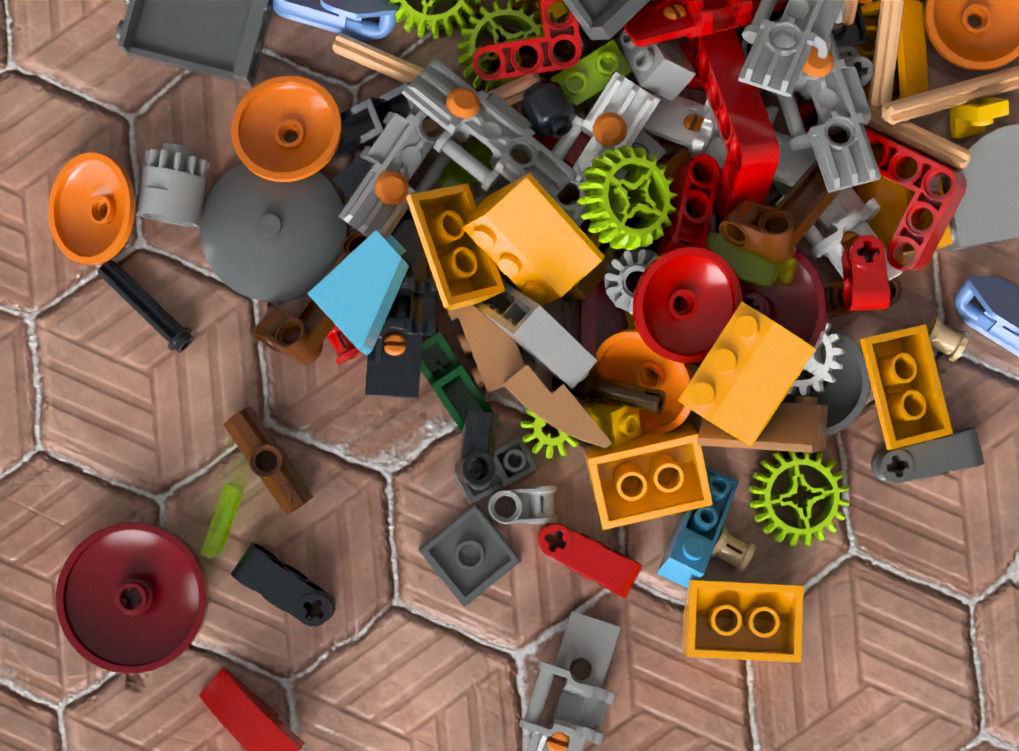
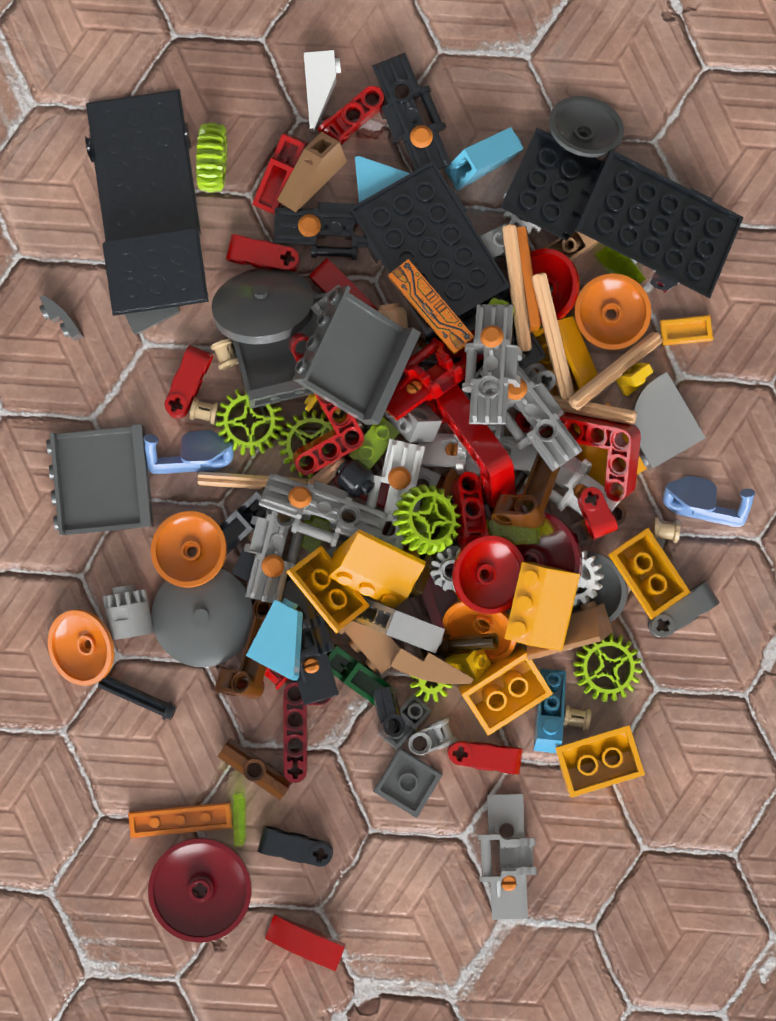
camera: 20 degrees left, 0 degrees up
none -> orange tile [128,802,233,838]
none -> dark red beam [283,681,332,783]

